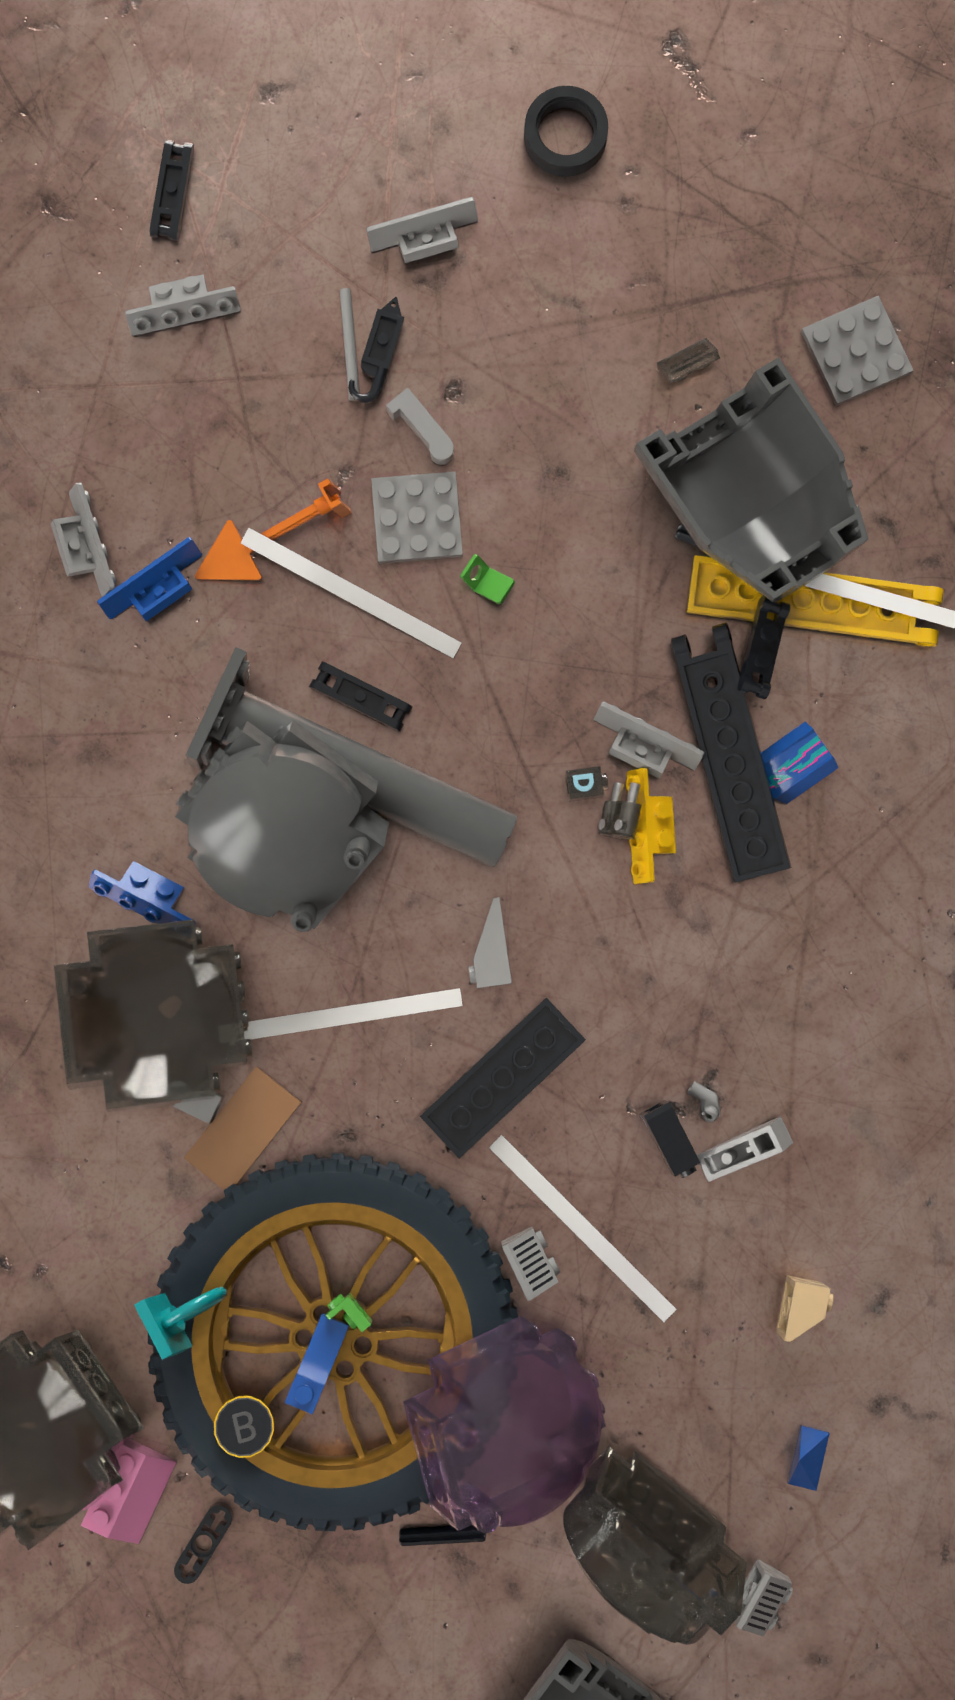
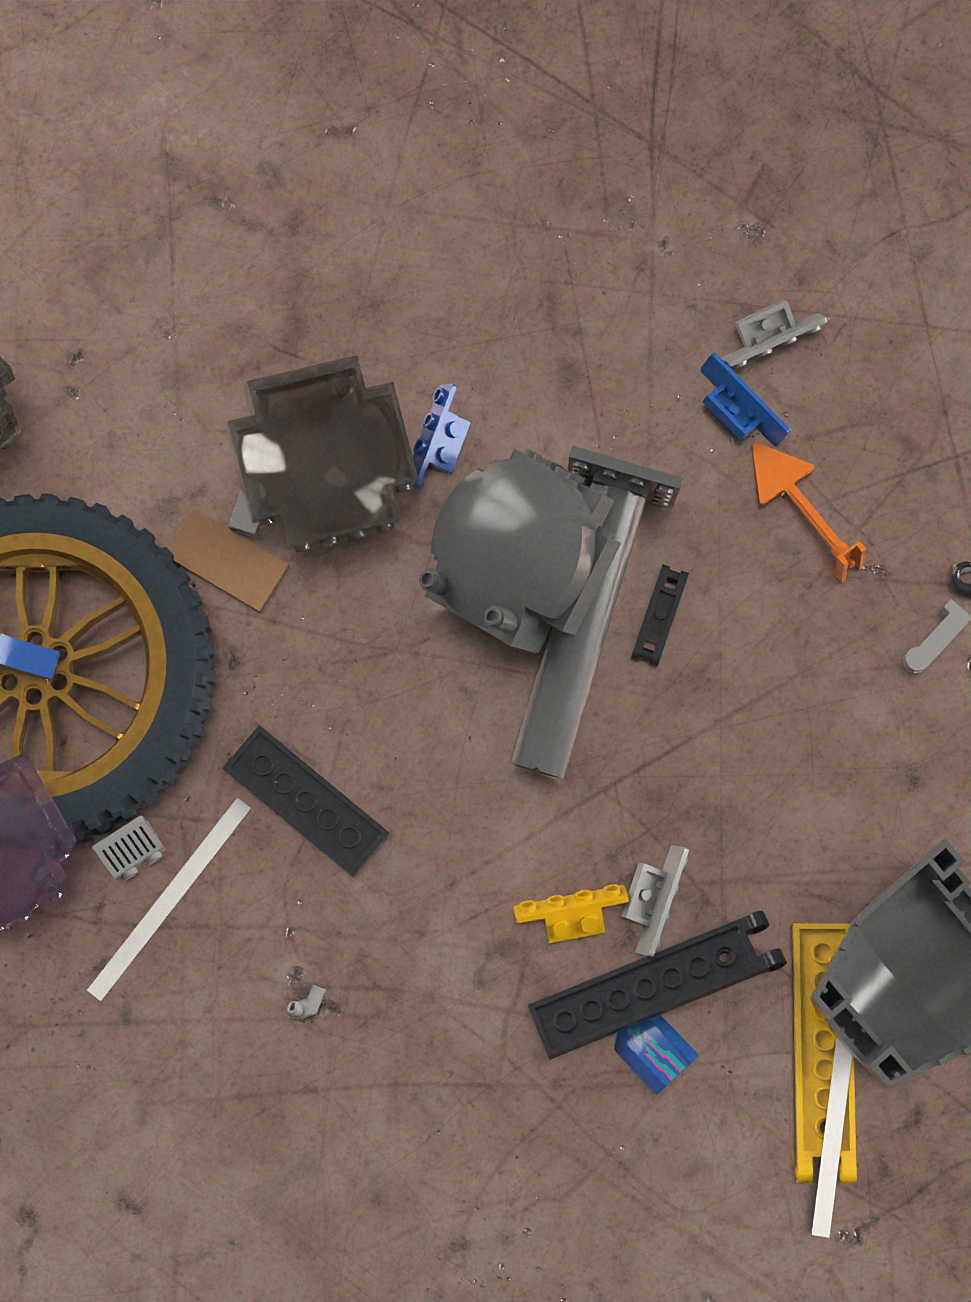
camera: 85 degrees right, 5 degrees down
teal tile [134,1287,227,1360] -> none
white sticker [219,988,463,1044] -> none
white sticker [241,528,461,658] -> none
bright green bracket [325,1293,373,1332] -> none
light grey plate [371,471,463,564] -> none
bright green bracket [460,554,515,604] -> none
light grey slope [468,897,512,989] -> none
clear smoke brick [565,766,608,802] -> none
clear smoke piece [598,782,642,839] -> none
black slope [639,1100,700,1178] -> none
light grey slope [697,1117,793,1182] -> none
black plate [737,595,790,700] -> none
tan slope [776,1275,833,1342] -> none

